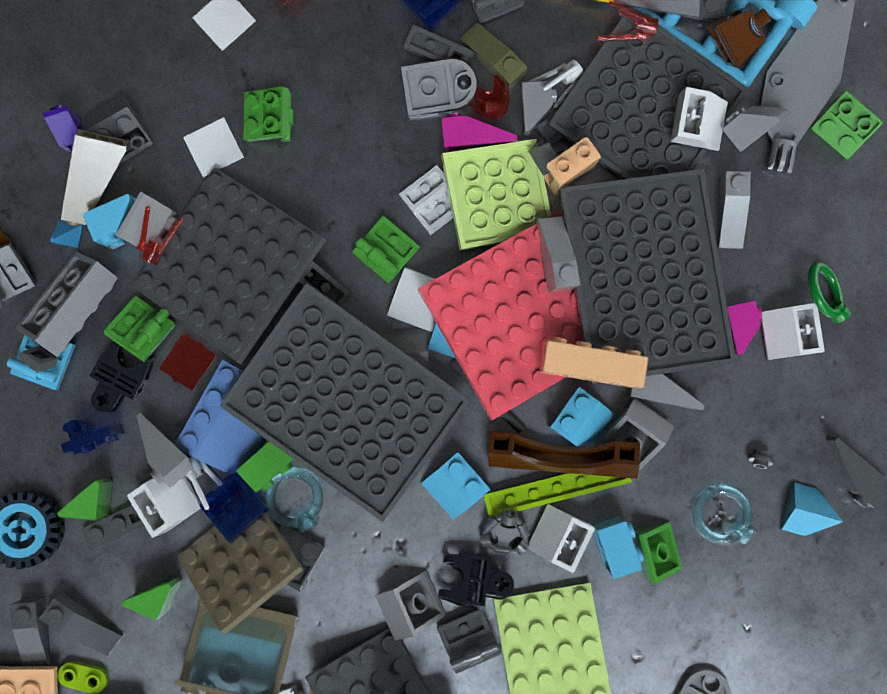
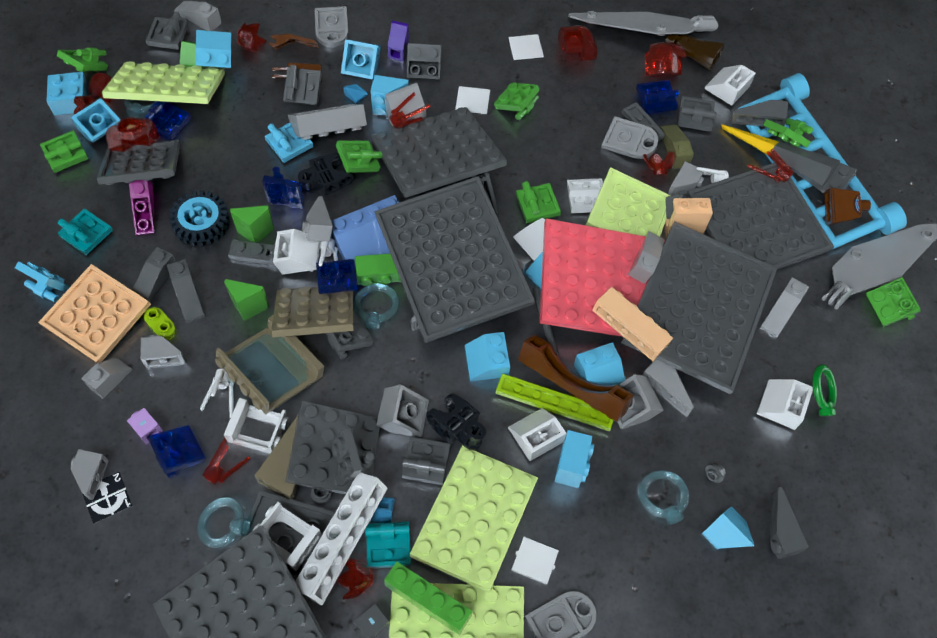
camera: 30 degrees right, 25 degrees down
dark grey plate [20,346,58,372] -> none
slope [60,129,128,226] -> none
clear red piece [159,334,217,391] -> none
dark pink slope [442,113,517,152] -> none
dark grey piece [480,509,530,555] -> none
bright green slope [634,522,682,584] -> none
white slope [670,87,728,151] -> none
light grey slope [722,106,791,152] -> none
dark pink slope [727,301,762,355] -> none
none -> medium azure slope [341,39,382,79]
none -> white piece [511,537,559,585]

